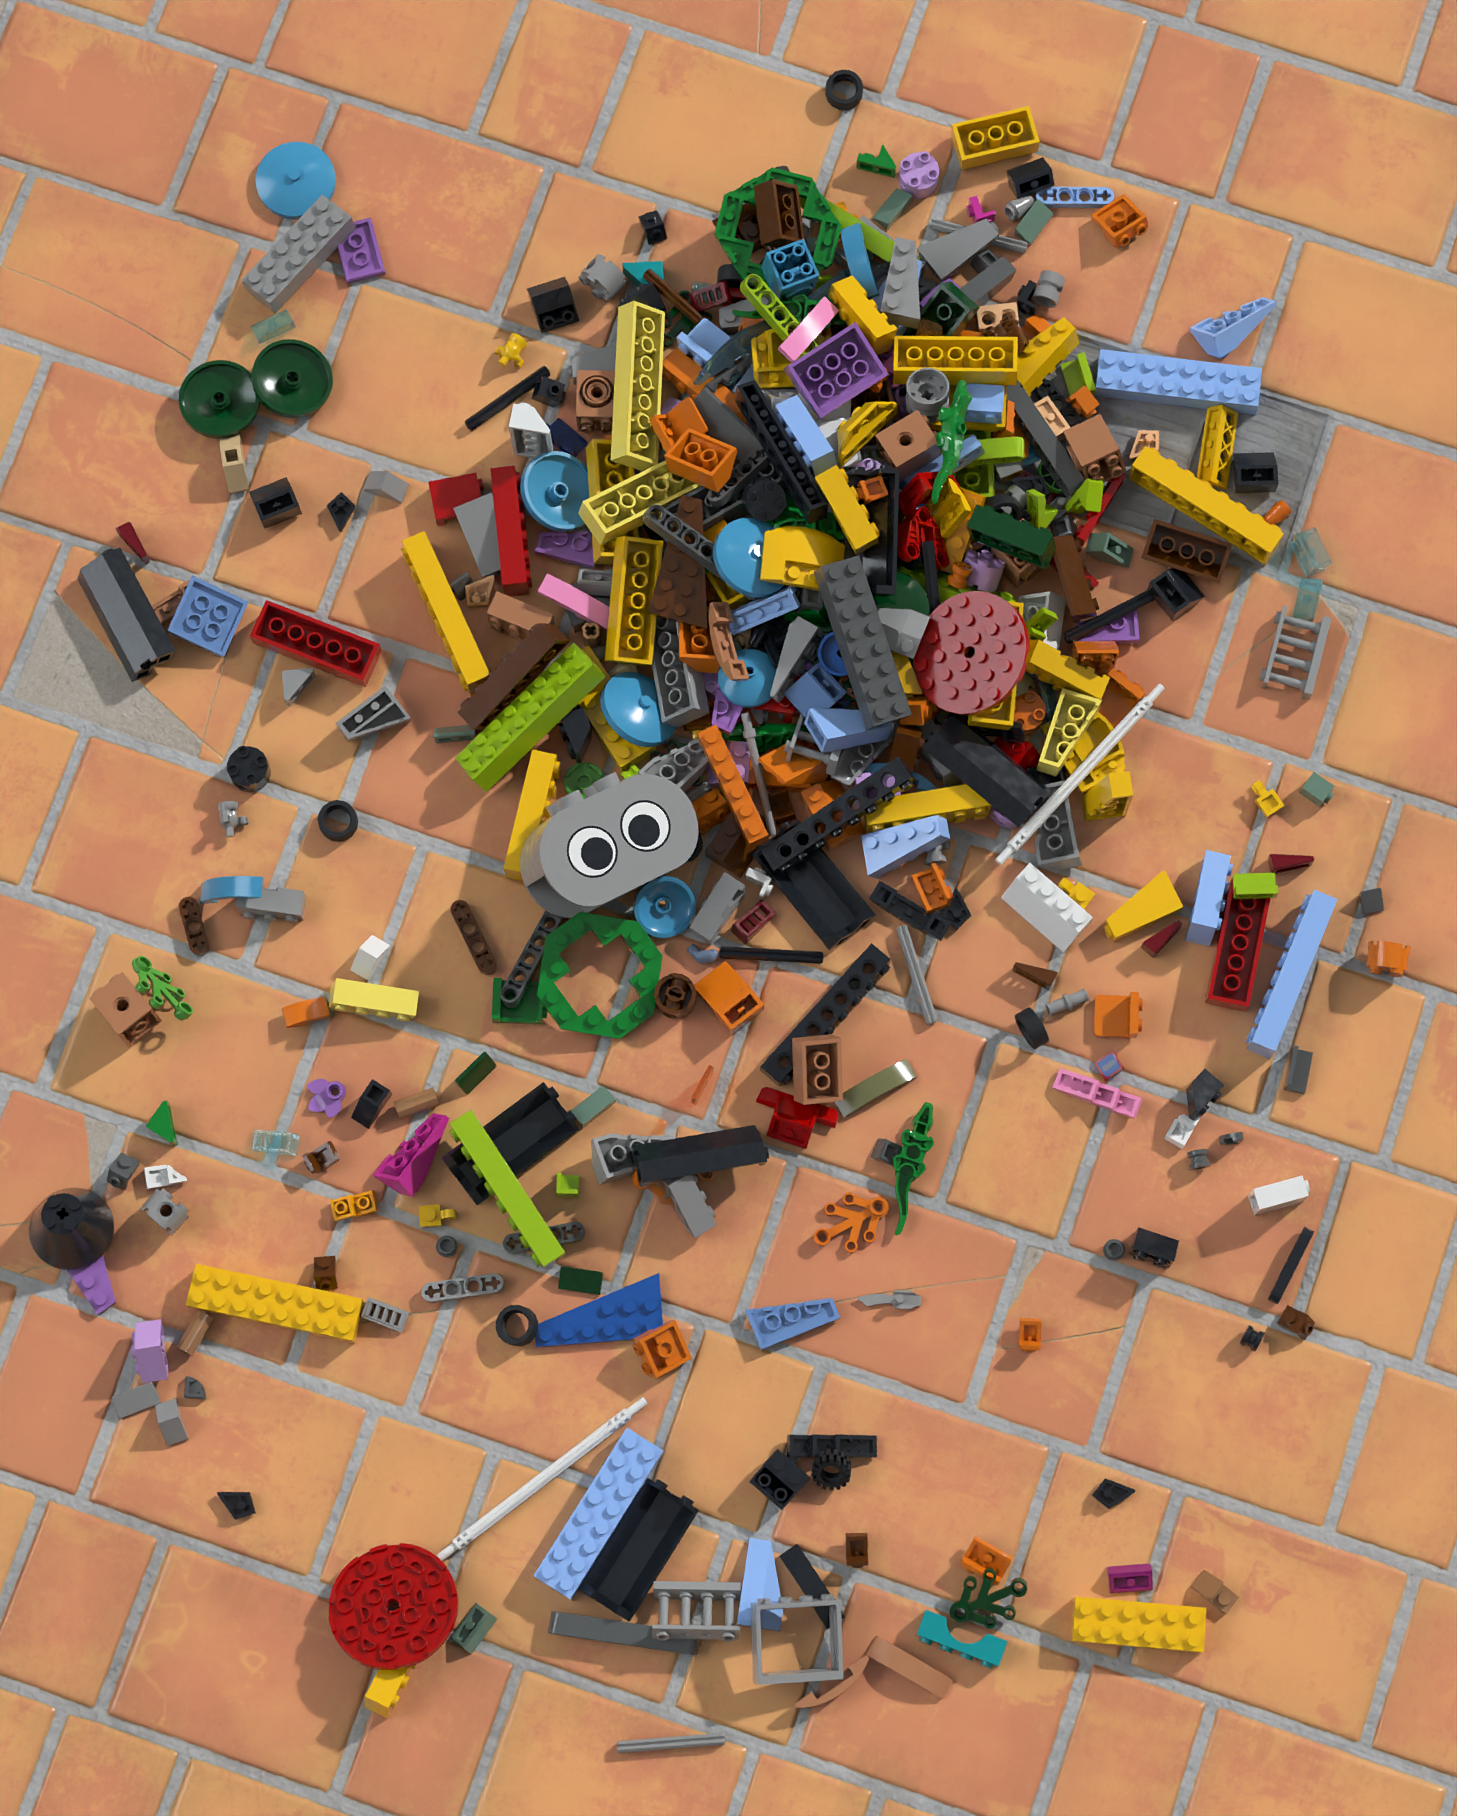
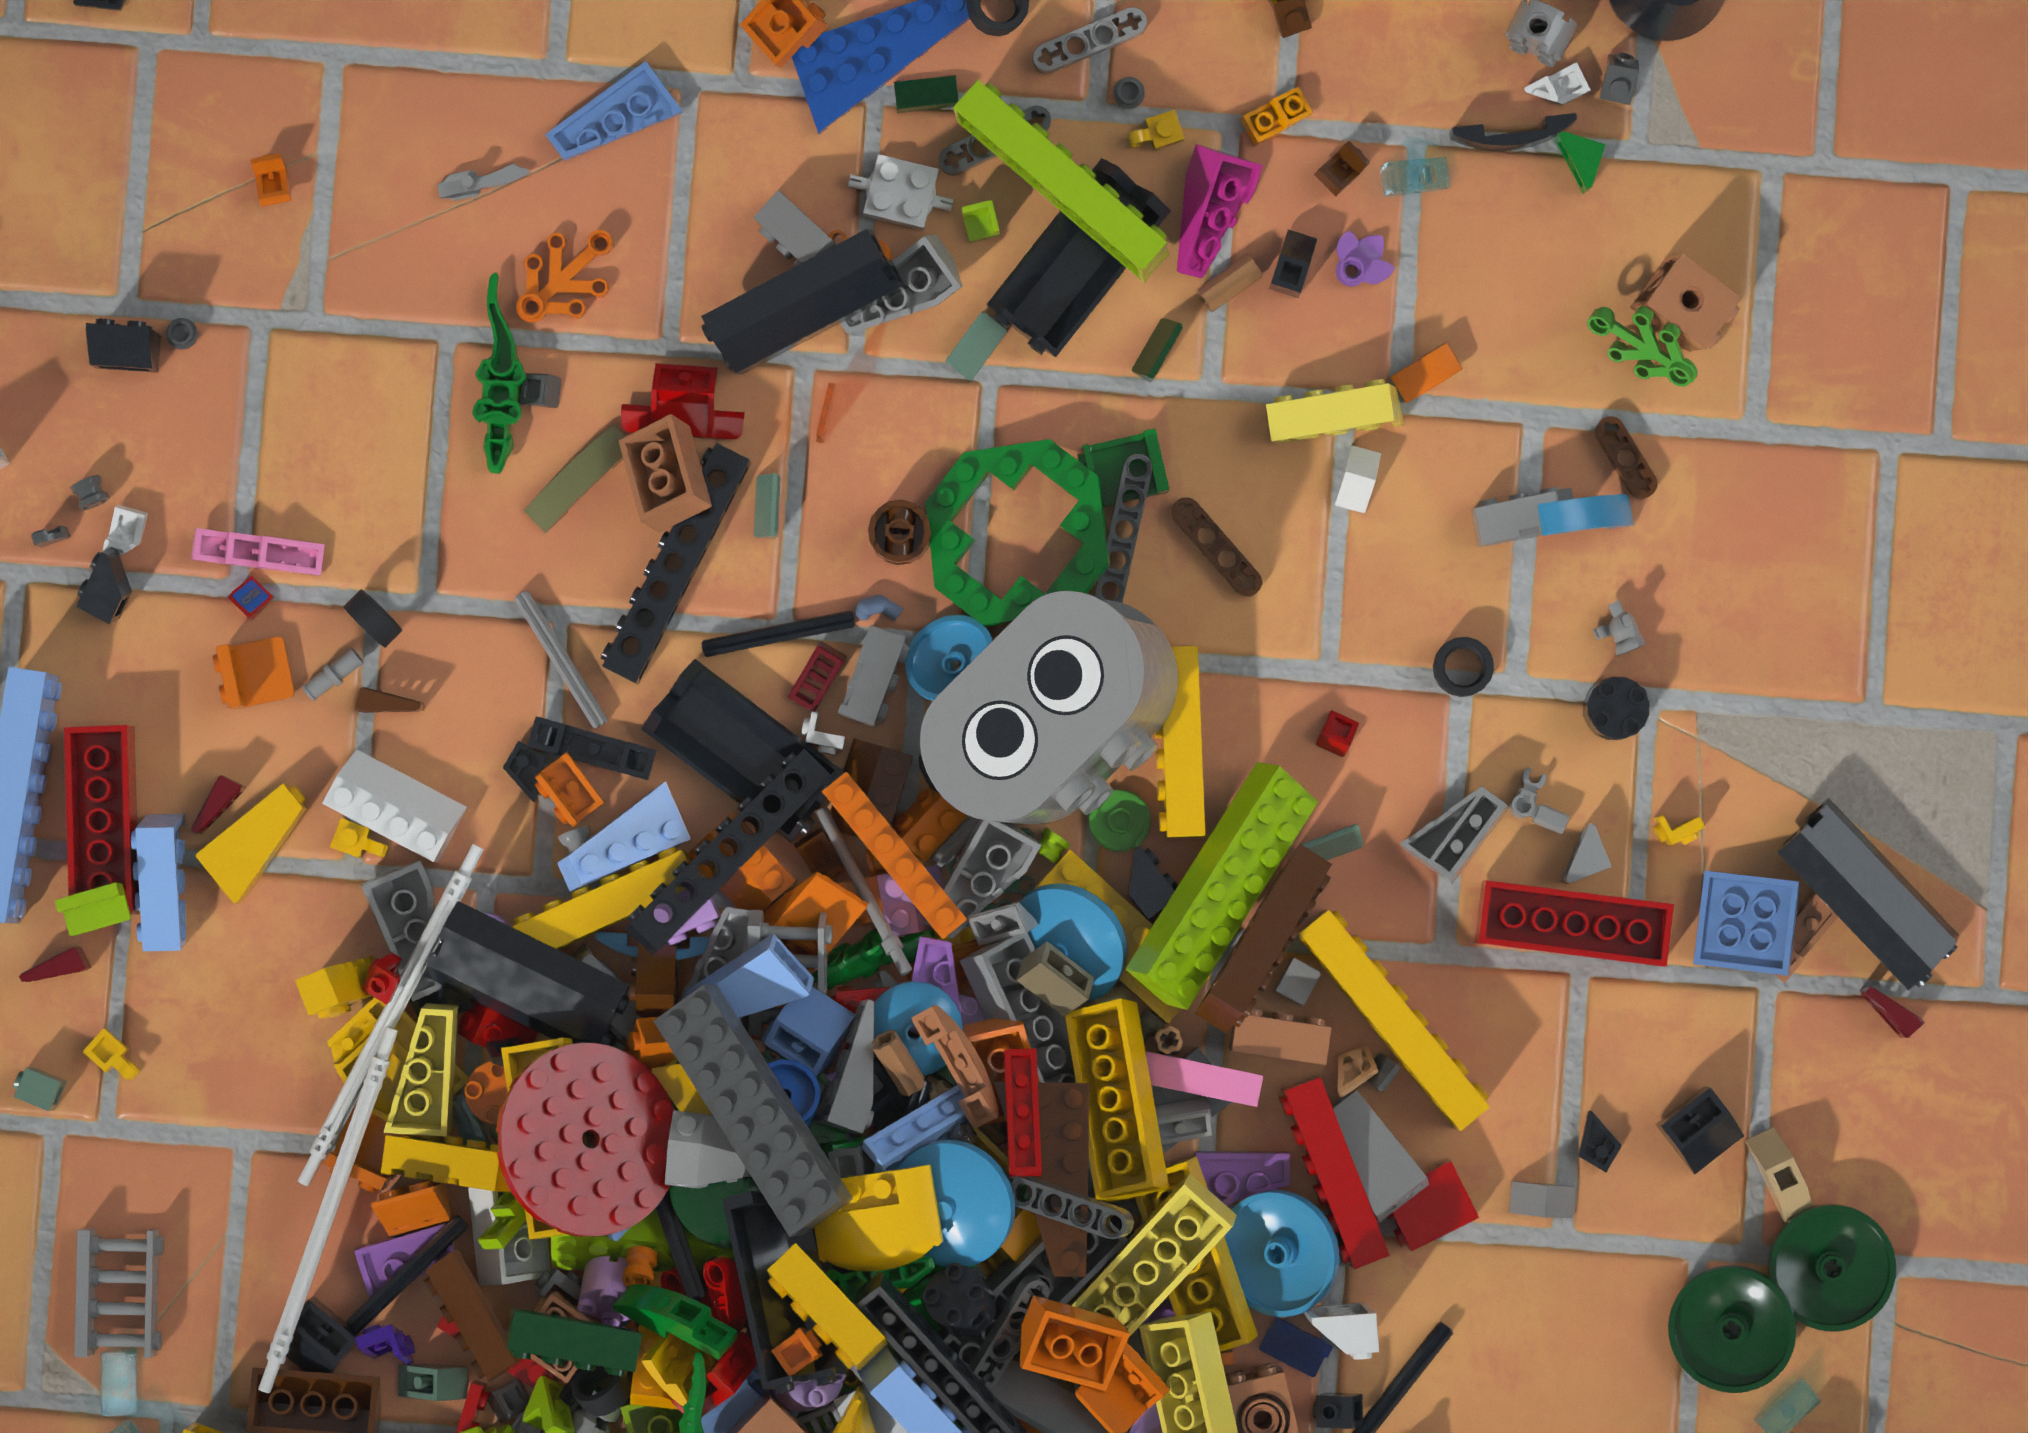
camera: 160 degrees right, 10 degrees up
orange slope [694,961,764,1035] -> none
none -> white axle [258,1027,398,1393]
none -> dark purple bracket [355,1324,415,1365]
none -> red bracket [362,952,402,1004]
none -> dark grey bracket [535,1267,582,1302]
none -> green slope [613,1284,738,1360]
none -> sand green slope [754,473,781,539]
none -> white plate [848,154,954,231]
none -> medium nougat axle [871,1030,926,1096]
none -> clear smoke plate [947,1122,977,1145]
none -> light grey slope [967,902,1038,946]
none -> red plate [1004,1048,1042,1177]
none -> dark tan brick [1016,941,1094,1017]
none -> light grey panel [1274,957,1320,1006]
none -> red slope [1316,710,1359,757]
none -> black slope [1449,113,1577,151]
none -> light grey bar [1509,768,1570,835]
none -> yellow bracket [1652,814,1705,846]

